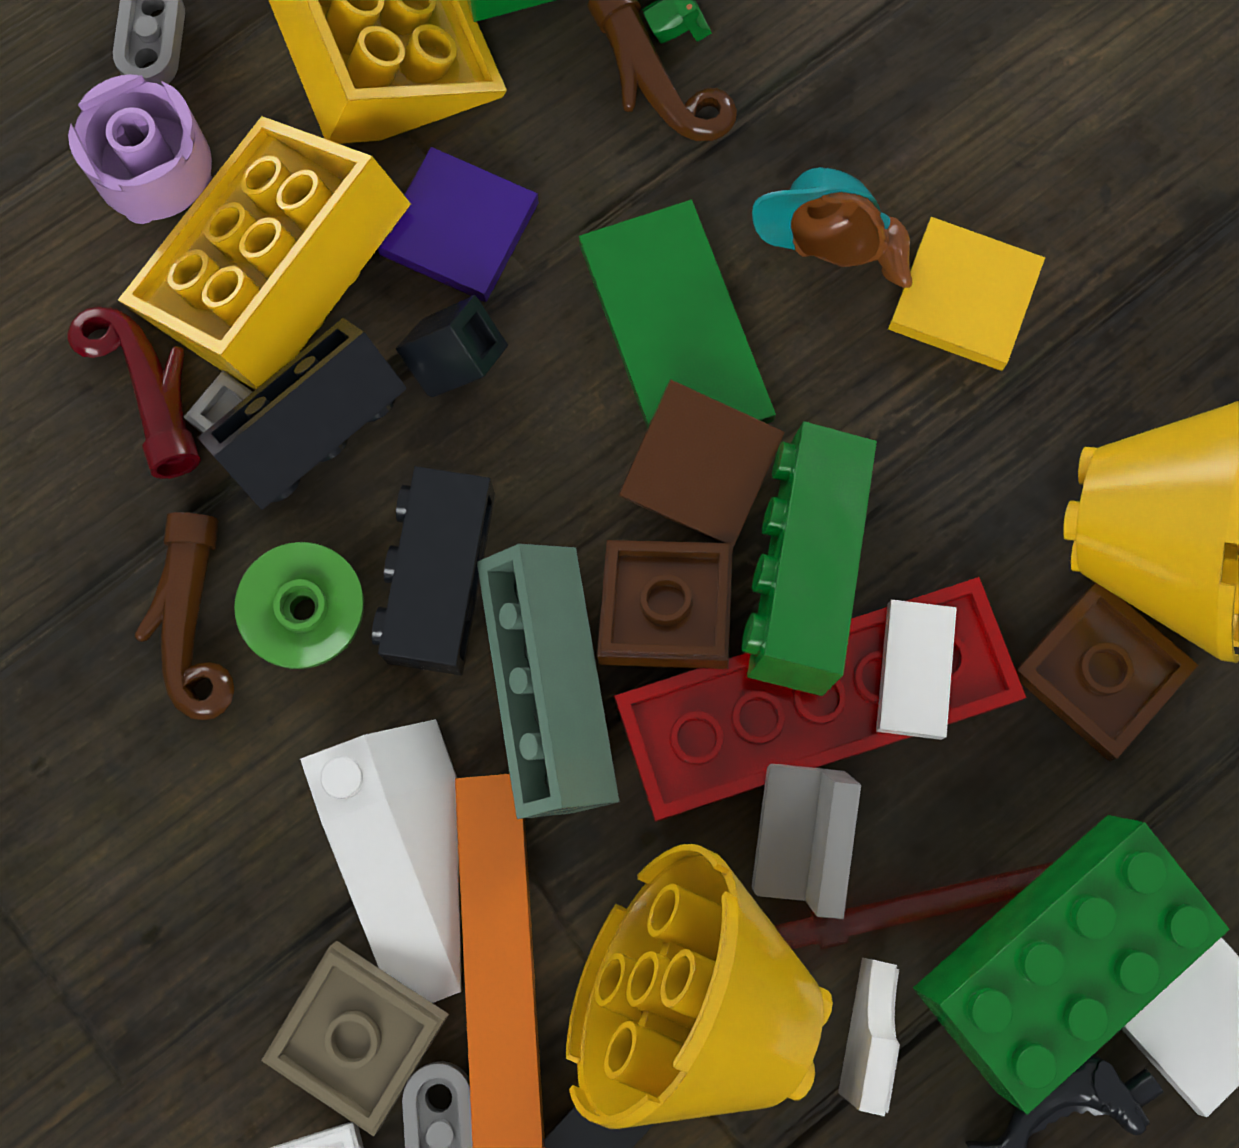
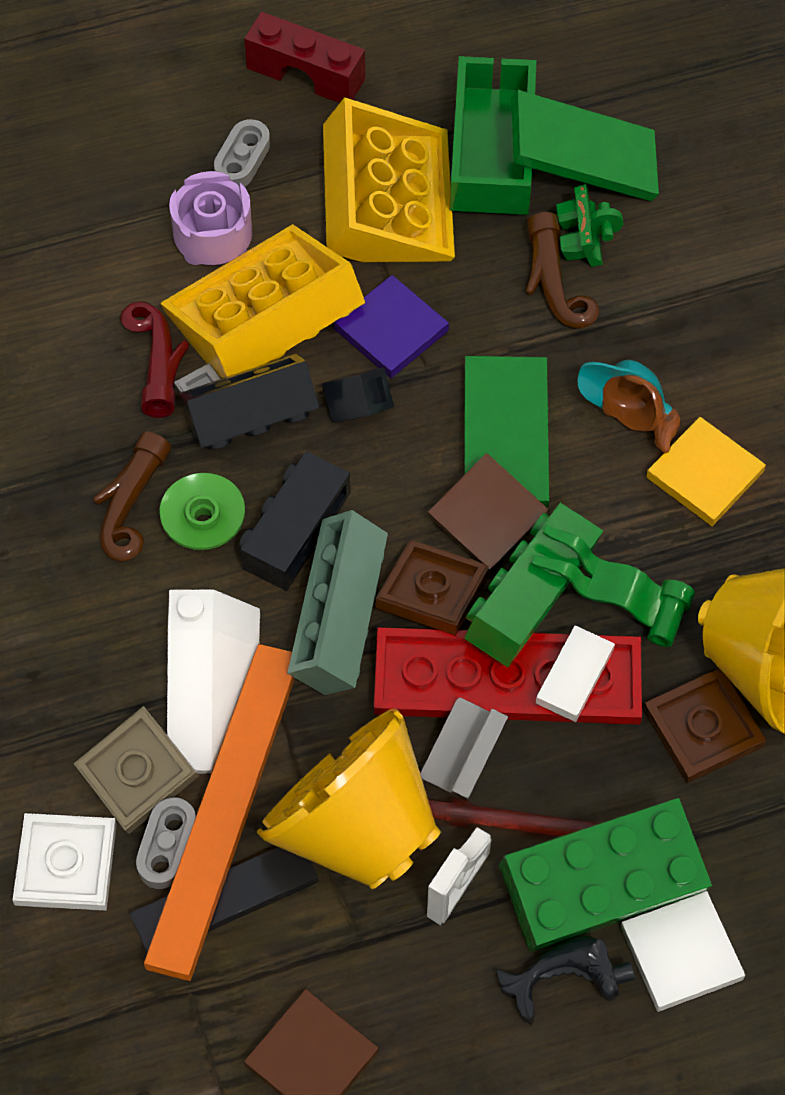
camera: 20 degrees right, 15 degrees down
none -> green flag [531,525,695,647]

